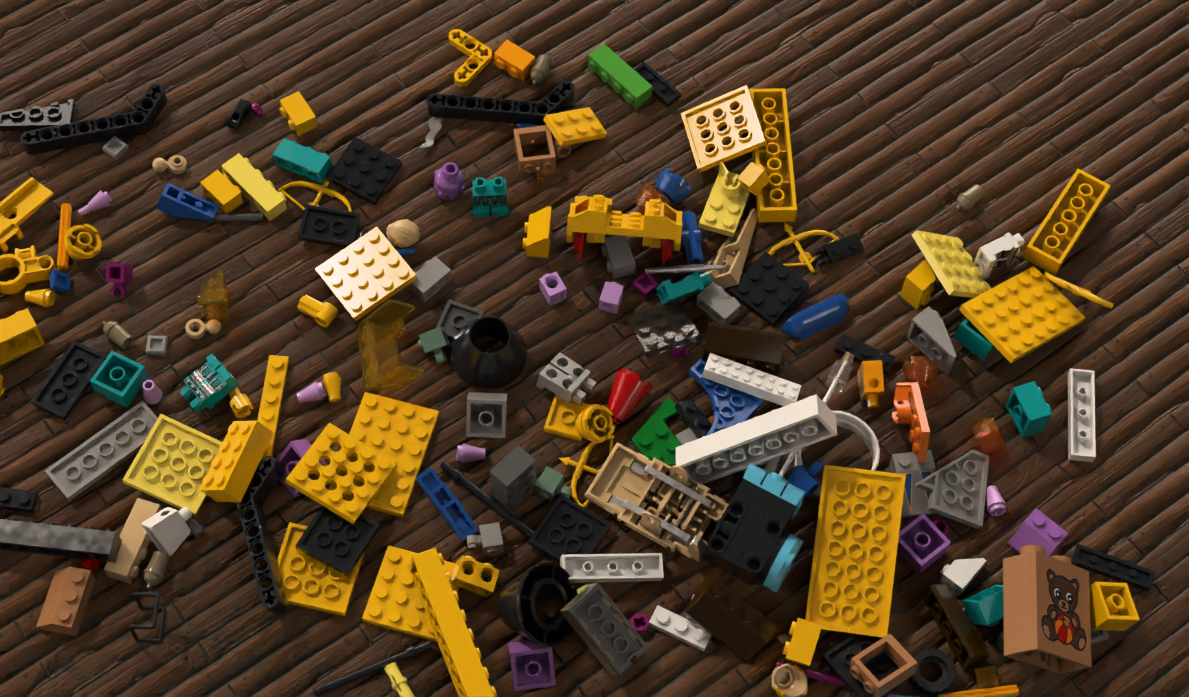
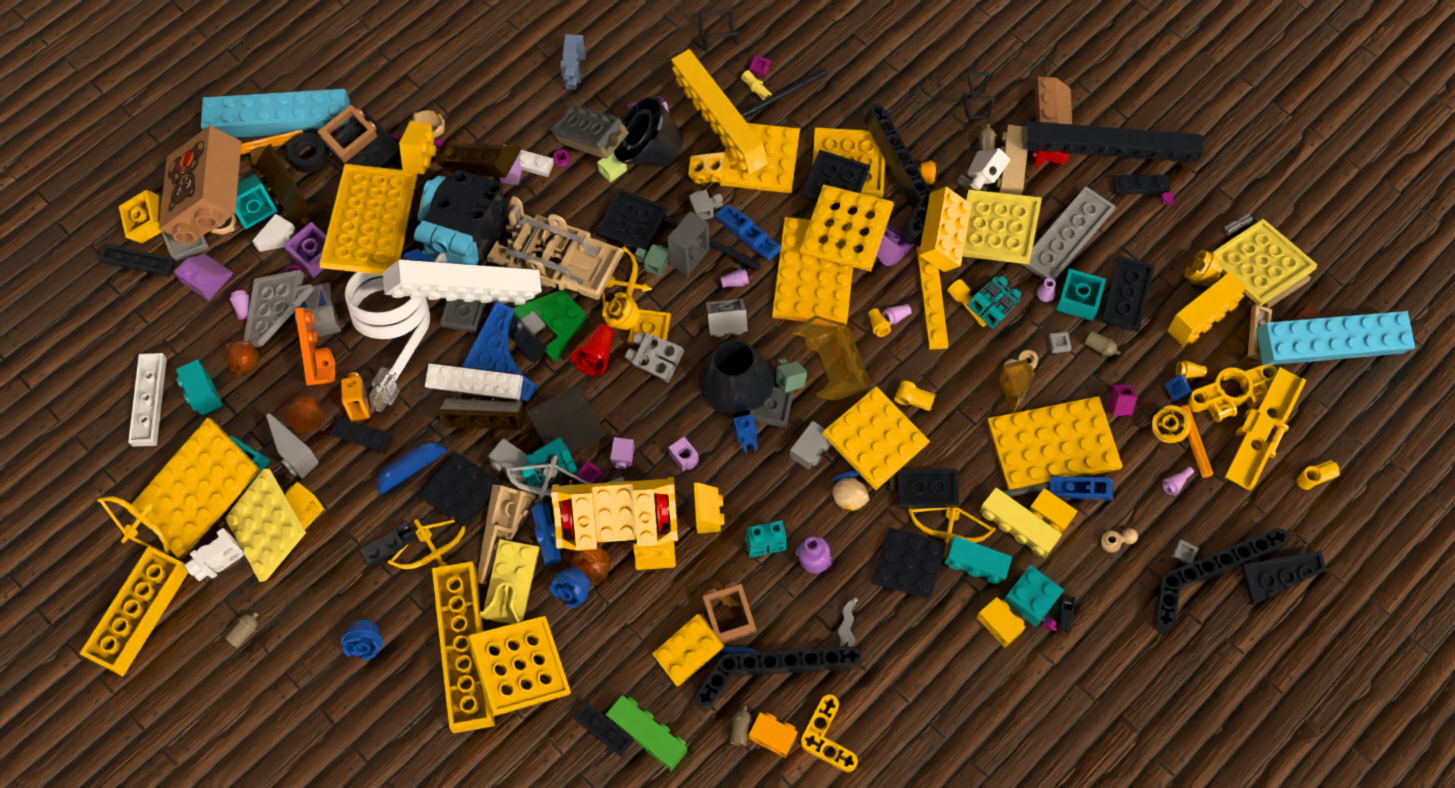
camera: 175 degrees right, 5 degrees up
white piece [560,553,664,583] -> none
yellow brick [737,162,770,195] -> none
none -> blue cone [341,620,383,660]
none -> blue brick [734,414,757,453]
none -> light orange cone [918,160,936,185]
none -> yellow plate [987,396,1123,490]
none -> teal brick [1004,565,1064,627]

